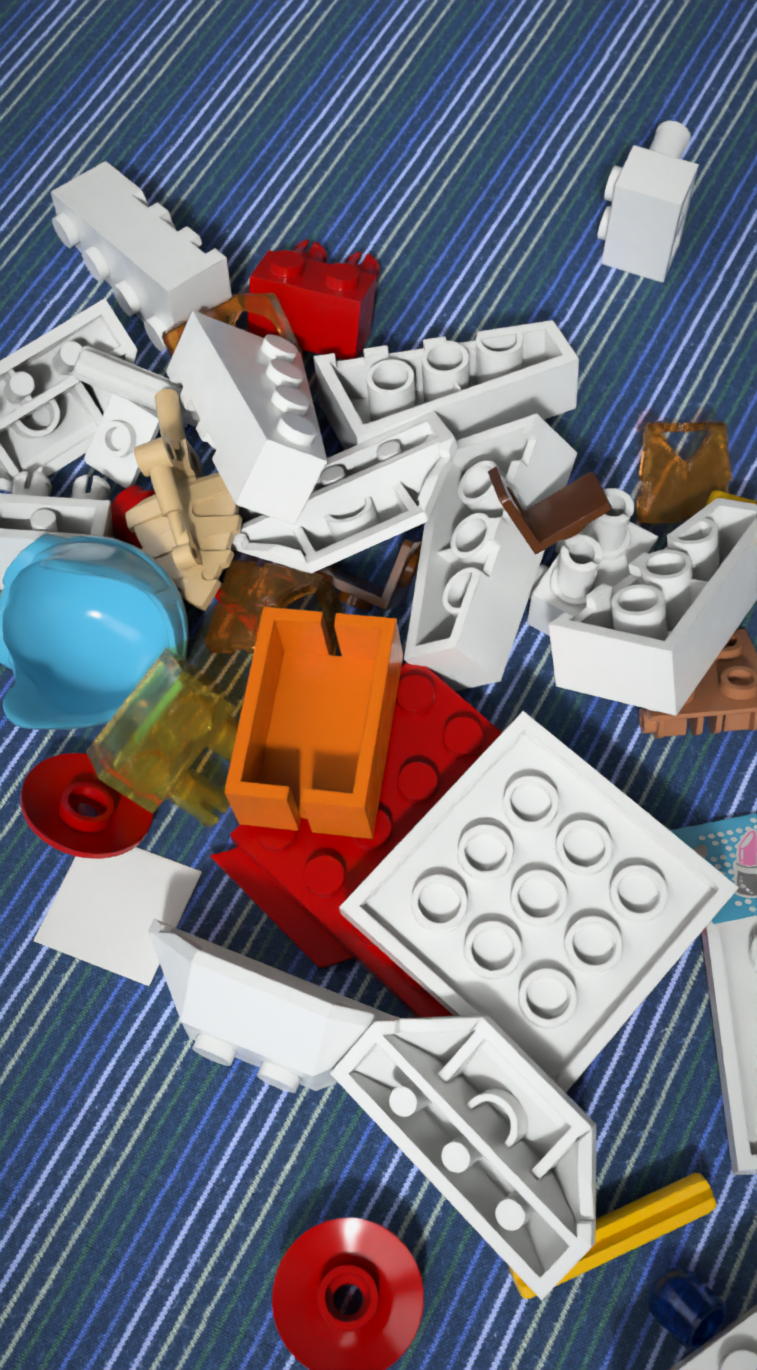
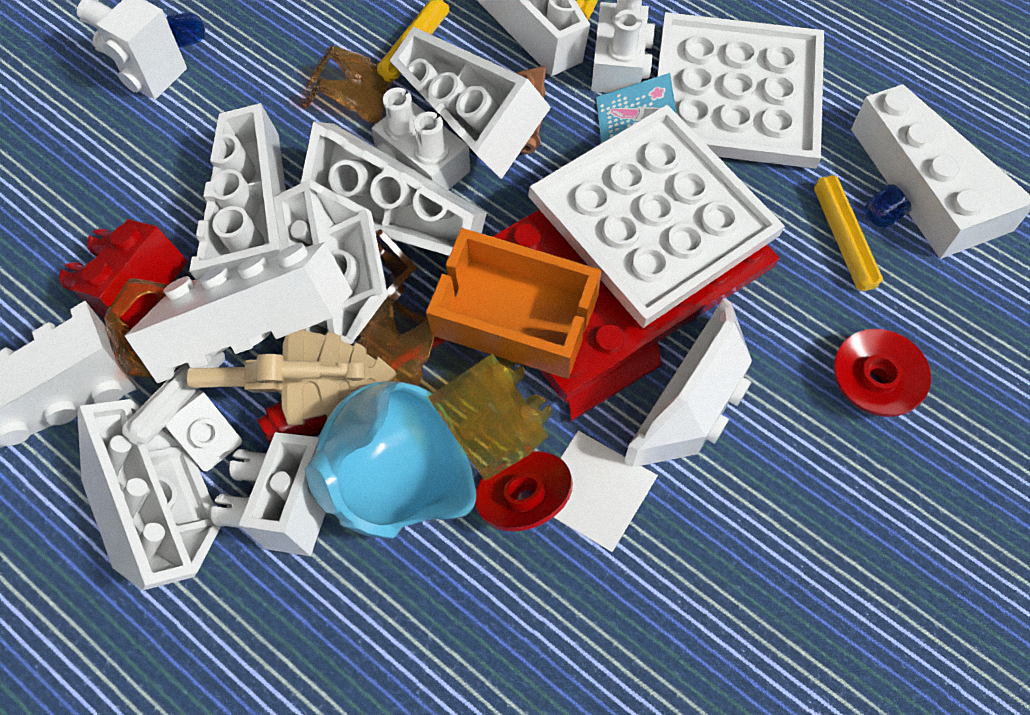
camera: 80 degrees left, 0 degrees up
white wedge [330,1015,596,1300] -> none
reddish brown bracket [488,467,612,555] -> none
none -> clear blue piece [166,12,206,48]

